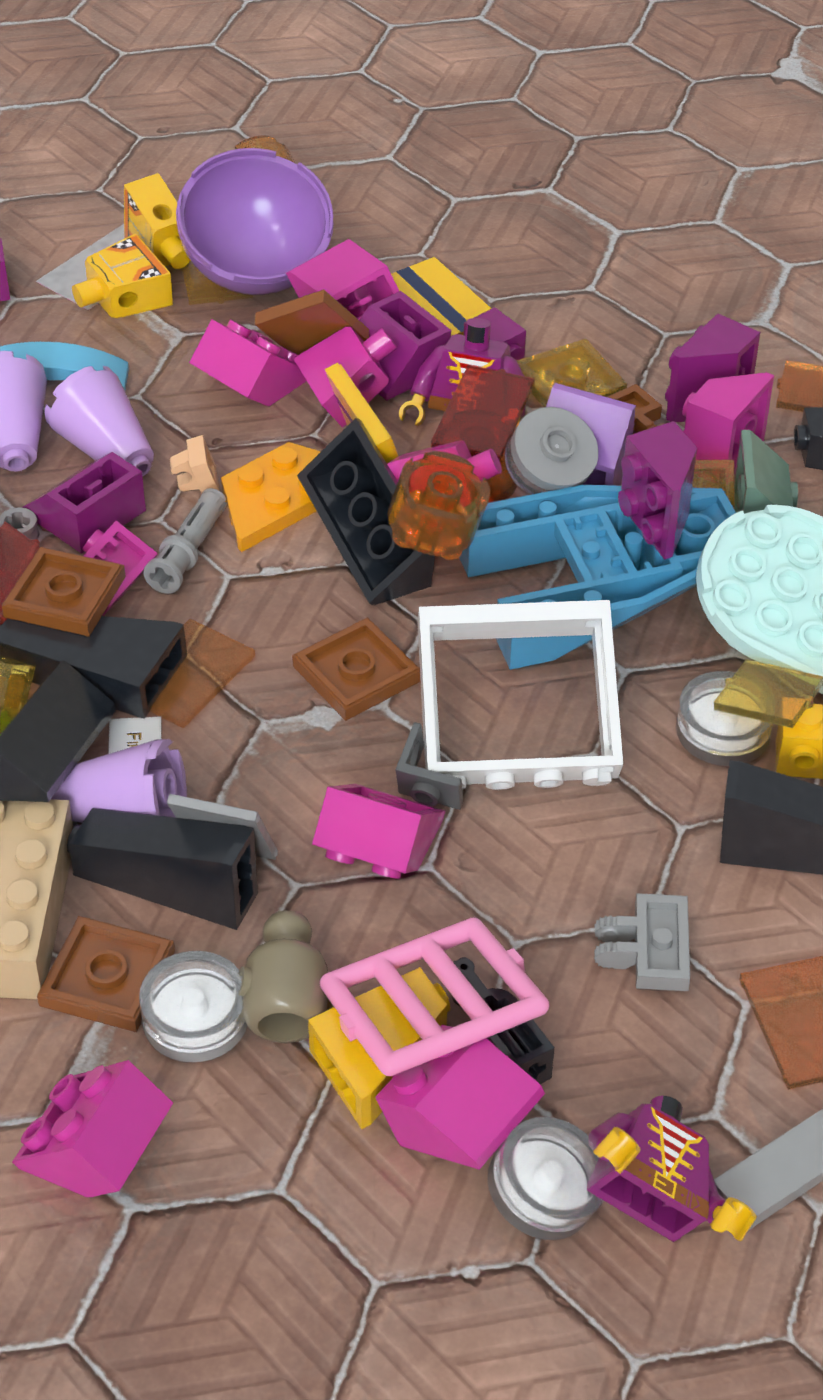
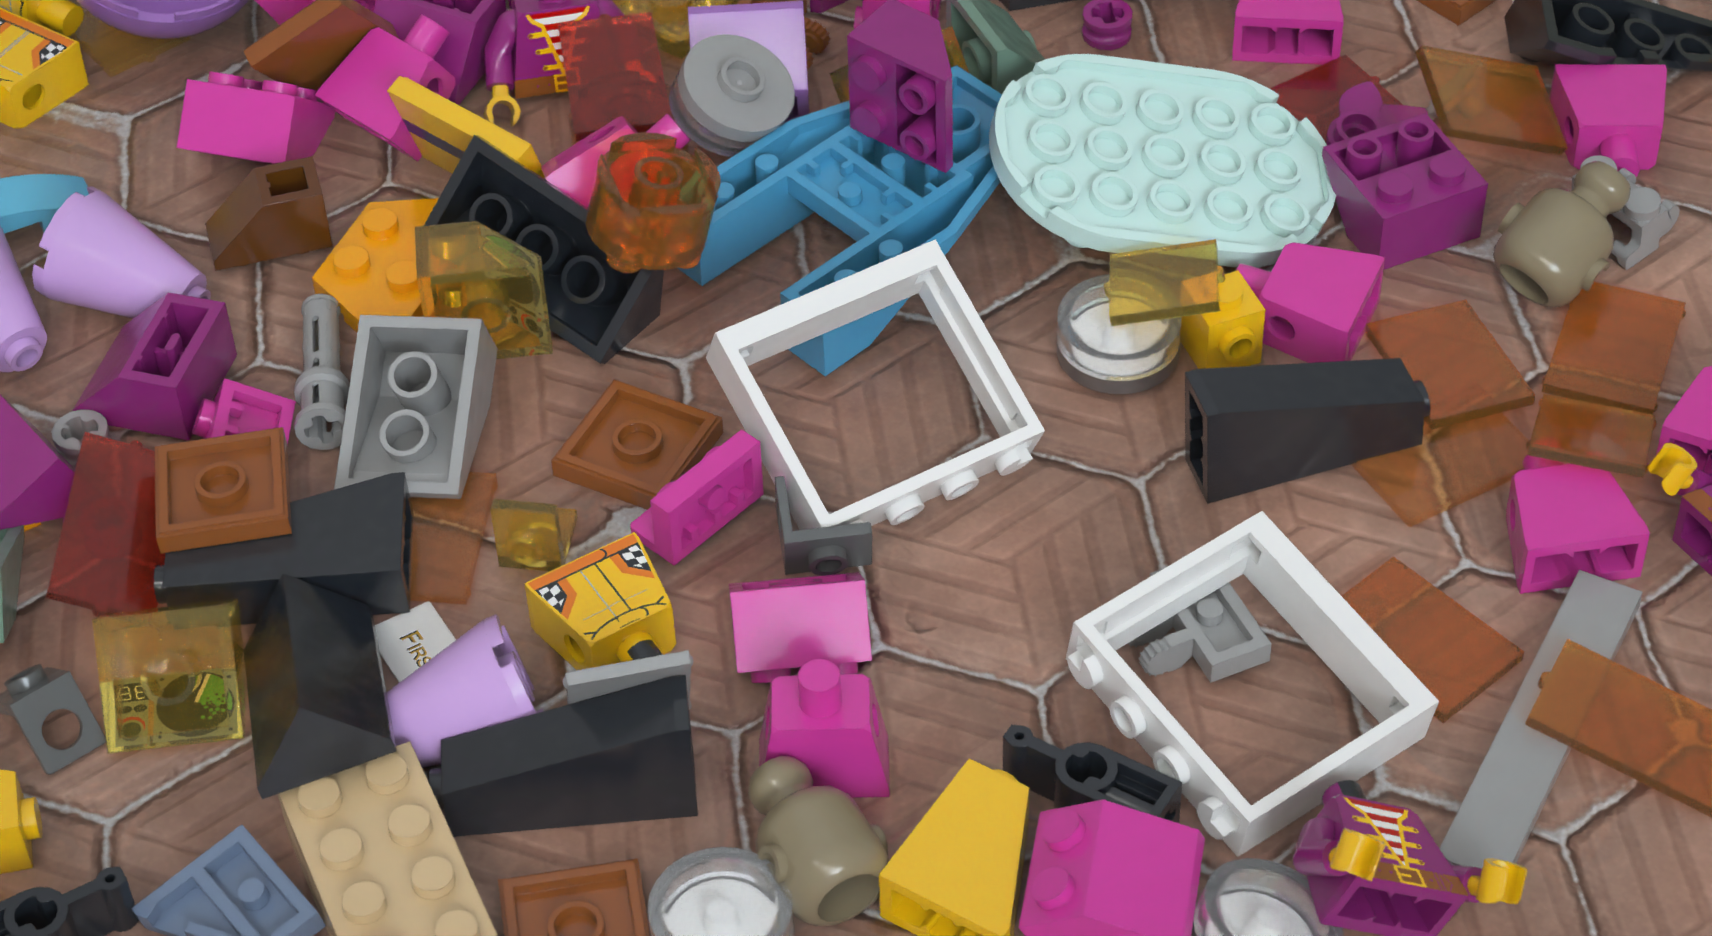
camera: 25 degrees left, 0 degrees up
light nougat tile [170,435,219,494] -> none
bright pink bar [320,917,549,1076] -> none
none -> reddish brown slope [205,156,333,271]
none -> light grey slope [334,315,498,499]
none -> clear yellow slope [415,221,553,359]
none -> clear yellow bracket [490,499,578,572]
none -> yellow torso [524,532,676,670]
none -> dark pink bracket [630,429,764,566]
none -> dark pink torso [759,659,890,798]
none -> white window [1065,511,1439,857]

